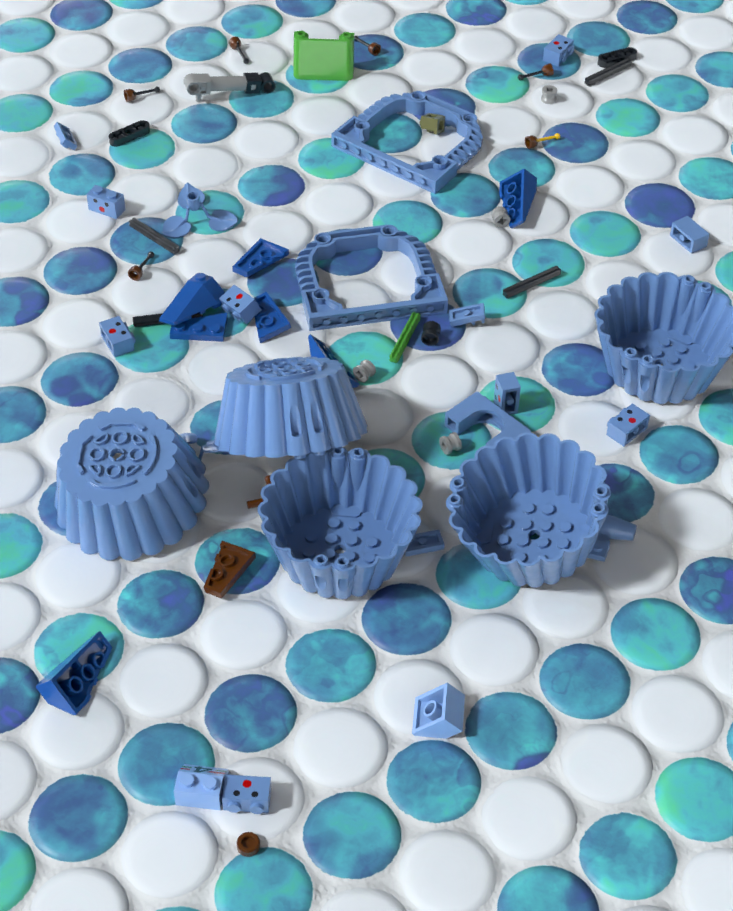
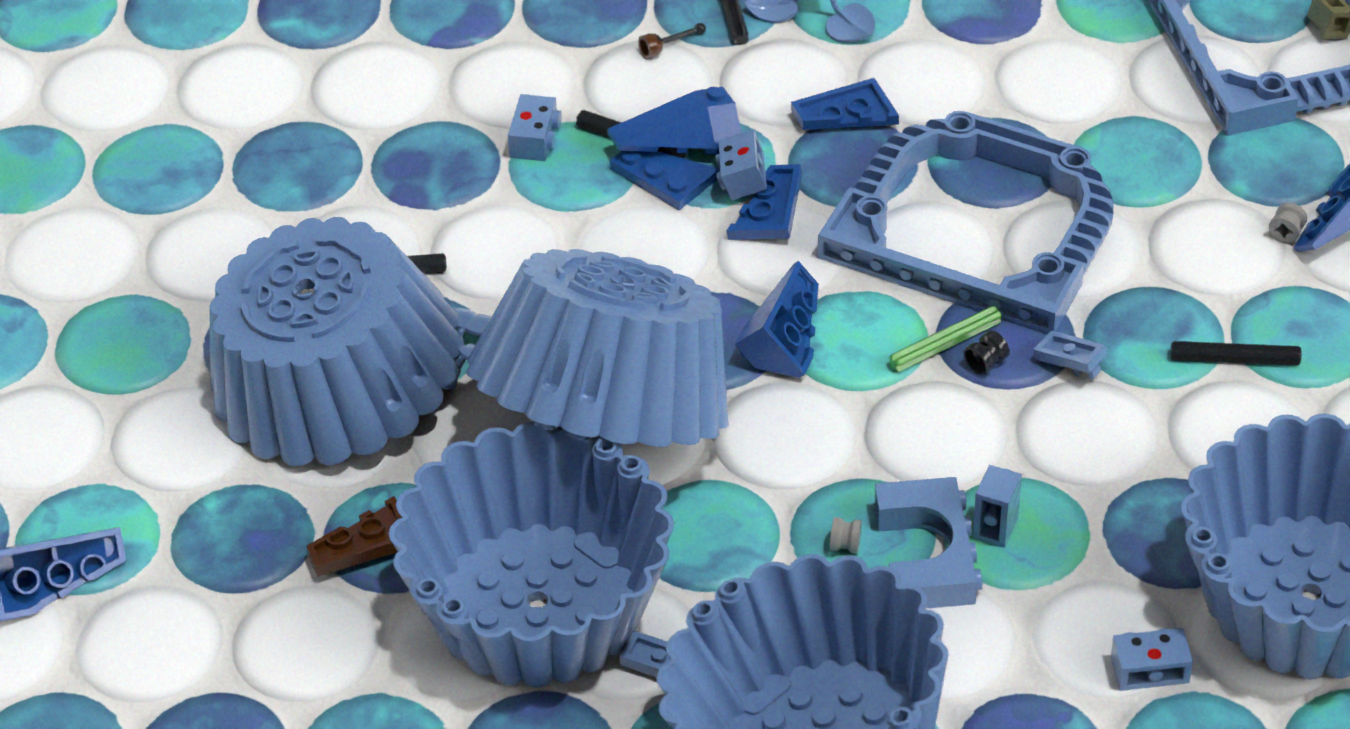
camera: 40 degrees right, 0 degrees up
light grey wheel [353,359,376,383] -> none

